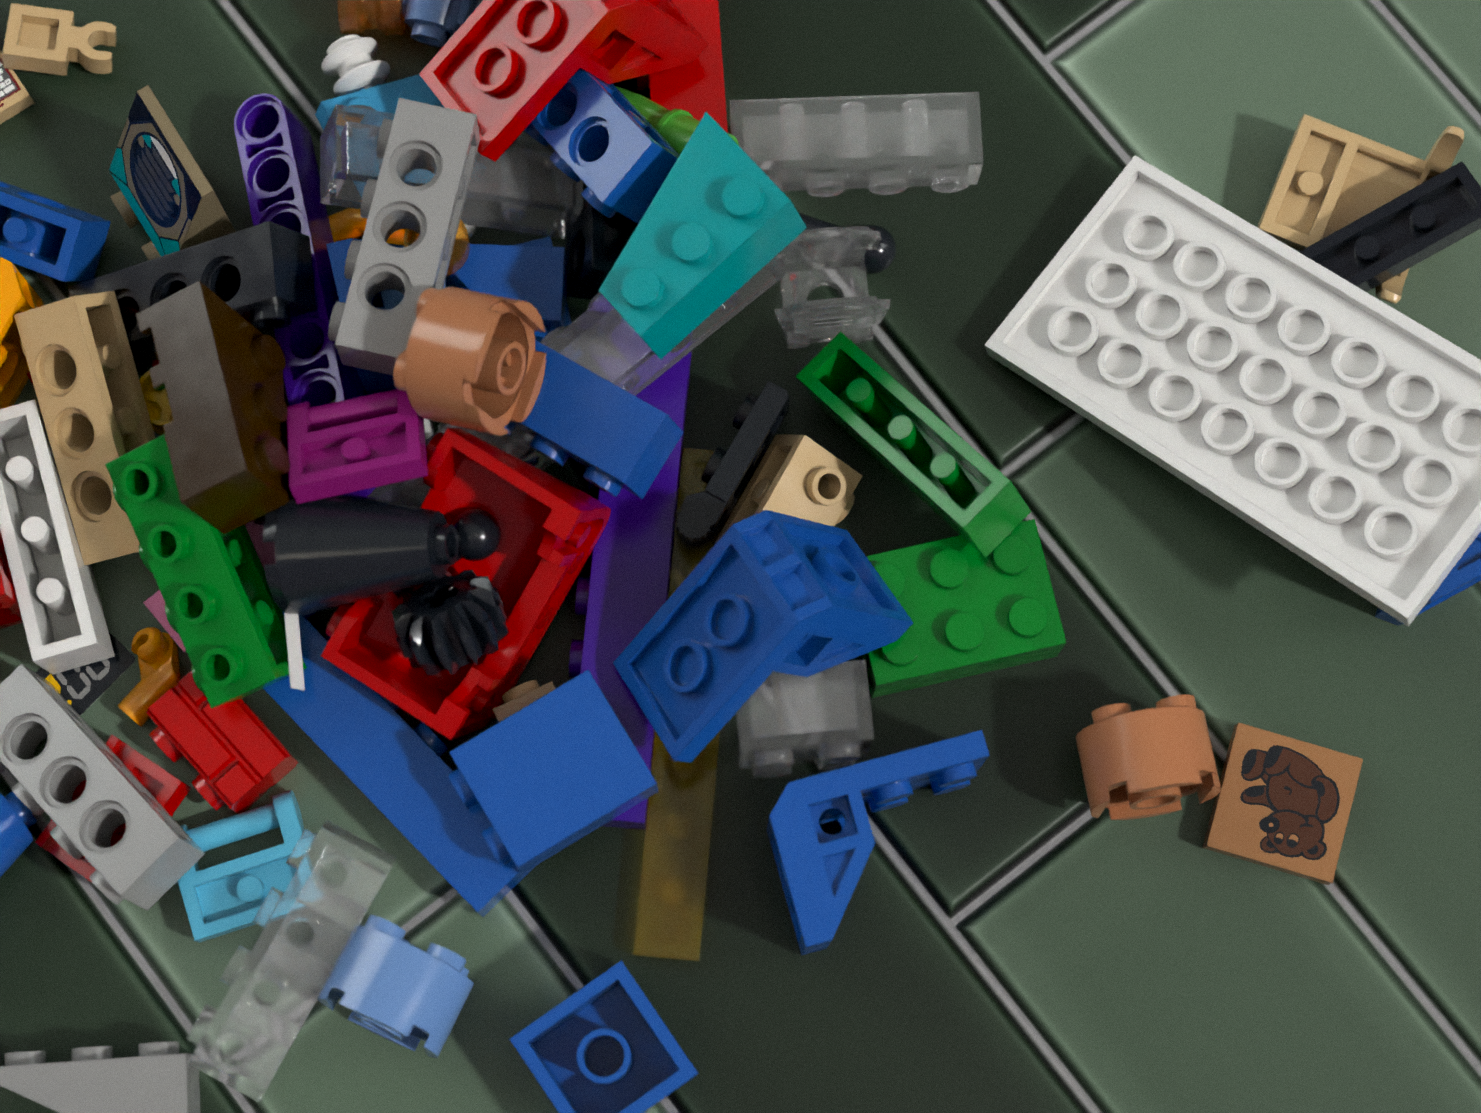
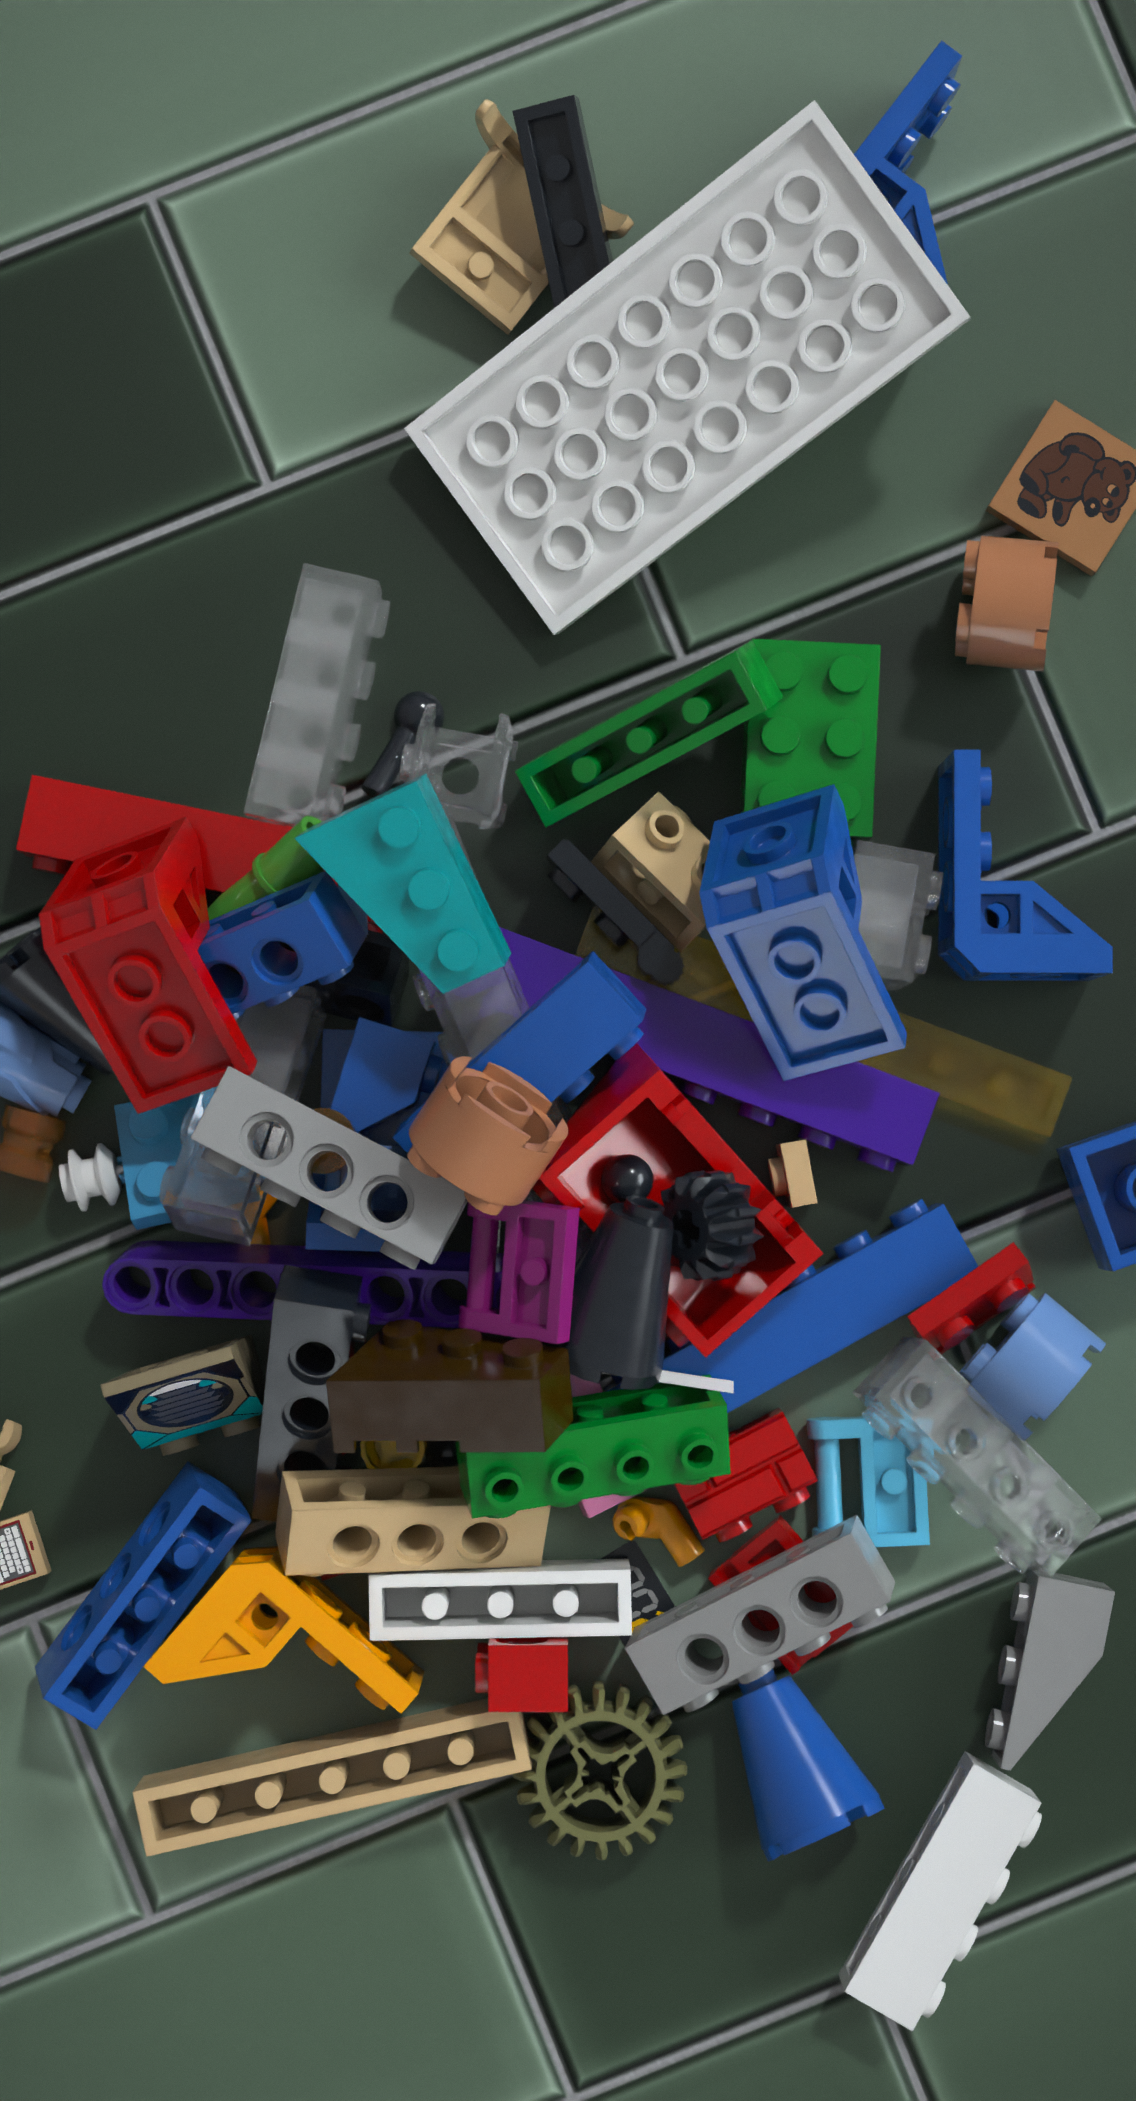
camera: 75 degrees left, 10 degrees up
blue brick [447,670,659,874] -> none
none -> red plate [907,1242,1036,1361]

